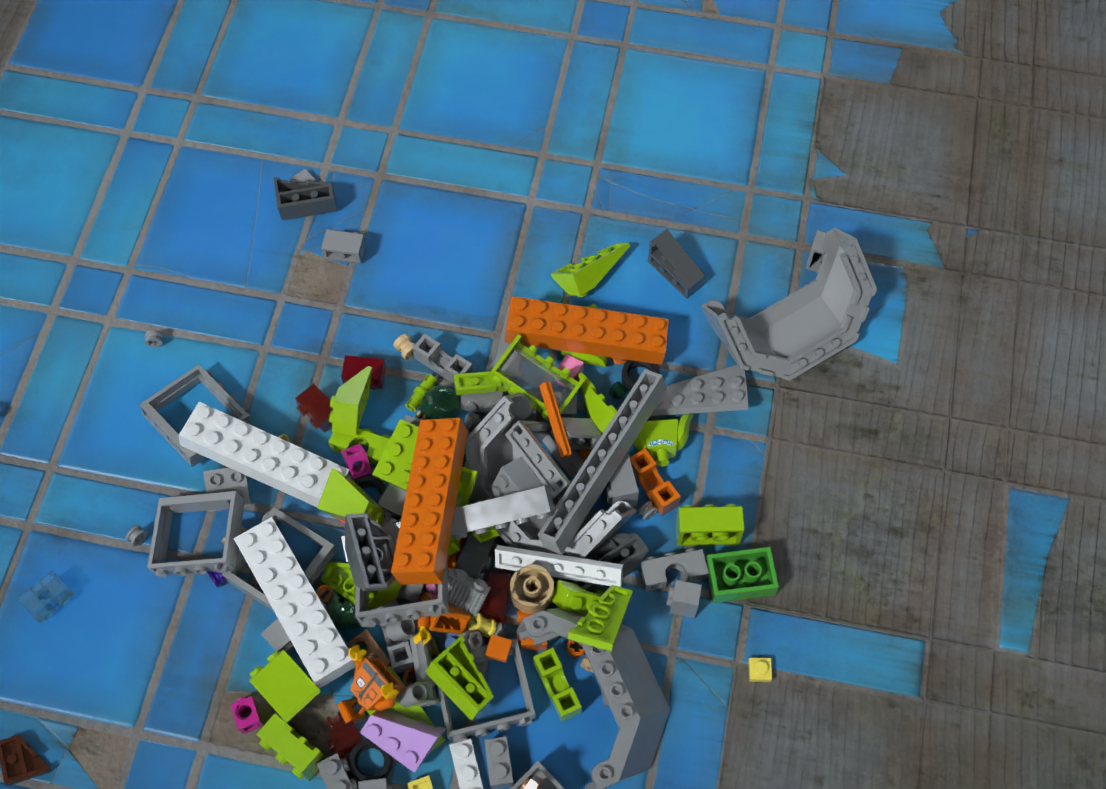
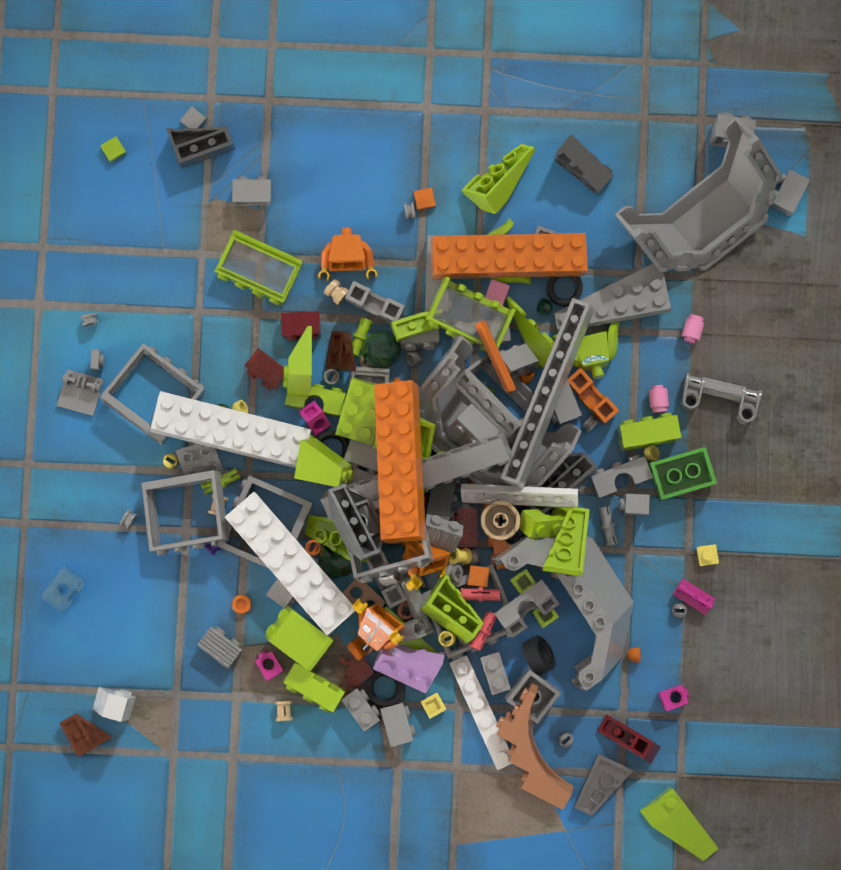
camera: 10 degrees left, 20 degrees up
none -> light grey hinge [57,369,104,416]
none -> light grey plate [90,349,105,371]
none -> white wedge [93,687,136,722]
none -> lime tile [100,136,126,163]
none -> light yellow hinge [163,453,179,469]
none -> light grey brick [197,626,243,669]
none -> lime pin [201,467,241,495]
none -> window [214,229,304,306]
none -> orange tile [232,595,252,614]
none -> tan bush [275,701,293,721]
none -> orange torso [318,227,377,281]
none -> light grey hinge [323,369,339,384]
none -> copper wing [325,331,356,371]
none -> light grey bush [404,202,416,220]
none -> orange tile [414,188,436,211]
none -> light yellow hinge [439,631,456,647]
none -> coral pin [461,587,500,602]
none -> coral pin [469,611,497,651]
none -> light grey arch [494,580,560,638]
none -> black tyre [522,635,555,675]
none -> light grey pin [598,506,618,546]
none -> orange hinge [627,647,641,663]
none -> light yellow hinge [643,445,660,461]
none -> bright pink brick [648,385,669,413]
none -> light grey hinge [671,603,687,619]
none -> dark pink hinge [672,578,715,615]
none -> light grey piece [680,373,762,425]
none -> bright pink brick [681,314,704,344]
none -> light grey brick [770,170,810,217]

